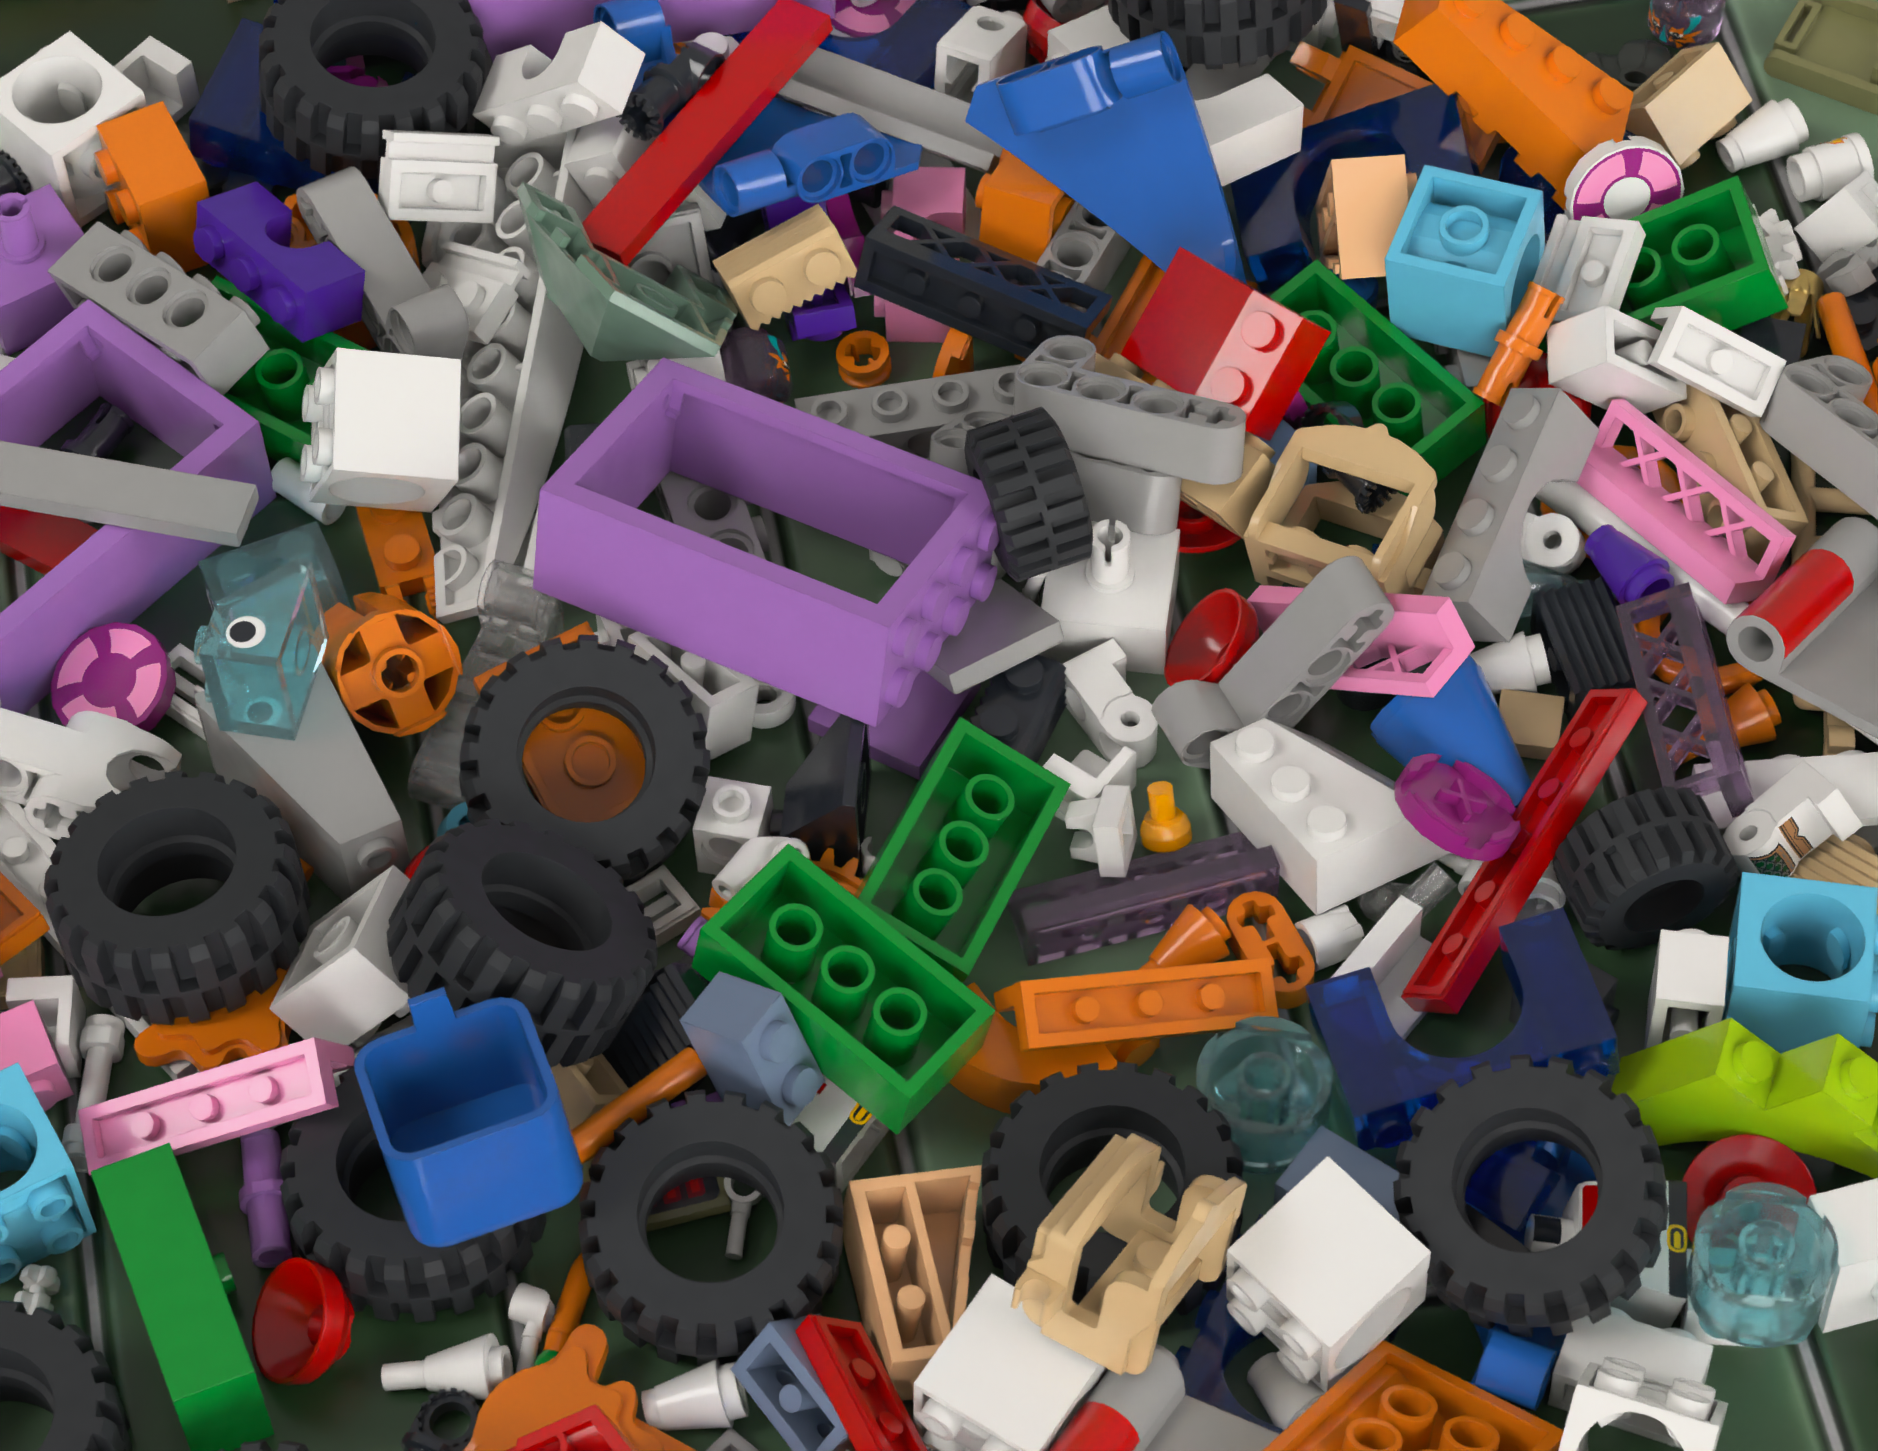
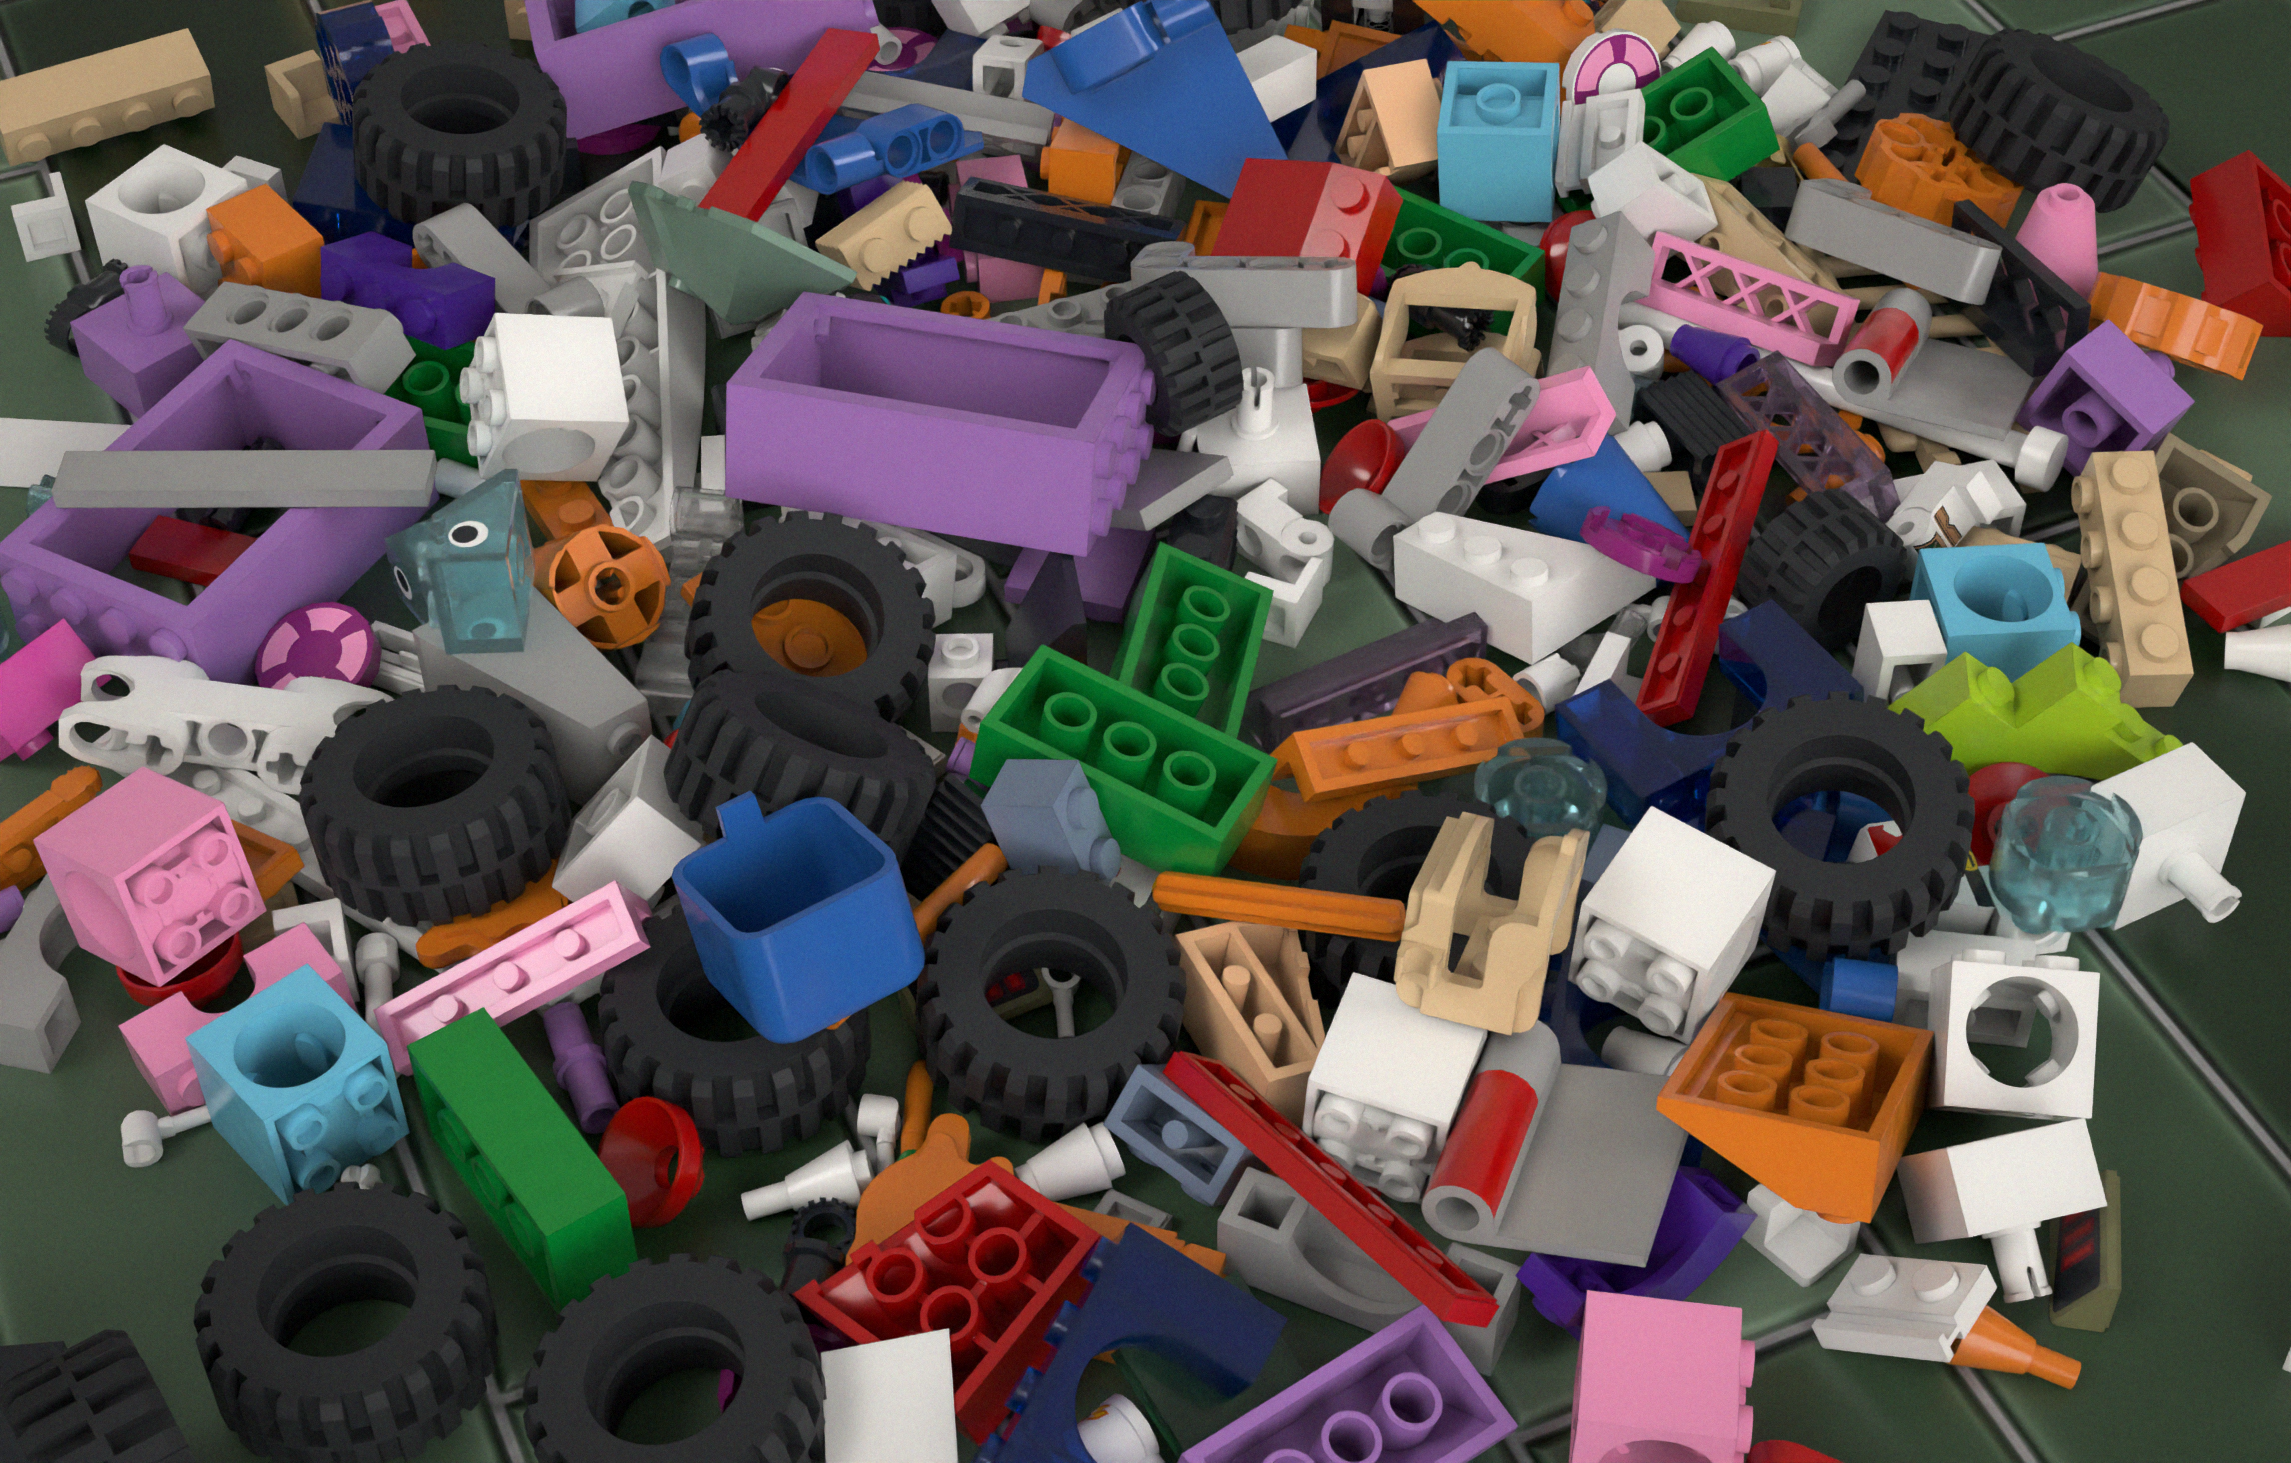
camera: 15 degrees left, 10 degrees down
white plate [378,130,500,223] -> none
white arch [472,21,645,146] -> none
white tile [1065,785,1137,878] -> none
light orange piece [1140,781,1192,852] -> none
orange pin [1472,281,1565,408] -> none
white panel [1647,306,1787,417] -> none
none -> orange axle [1152,871,1407,942]

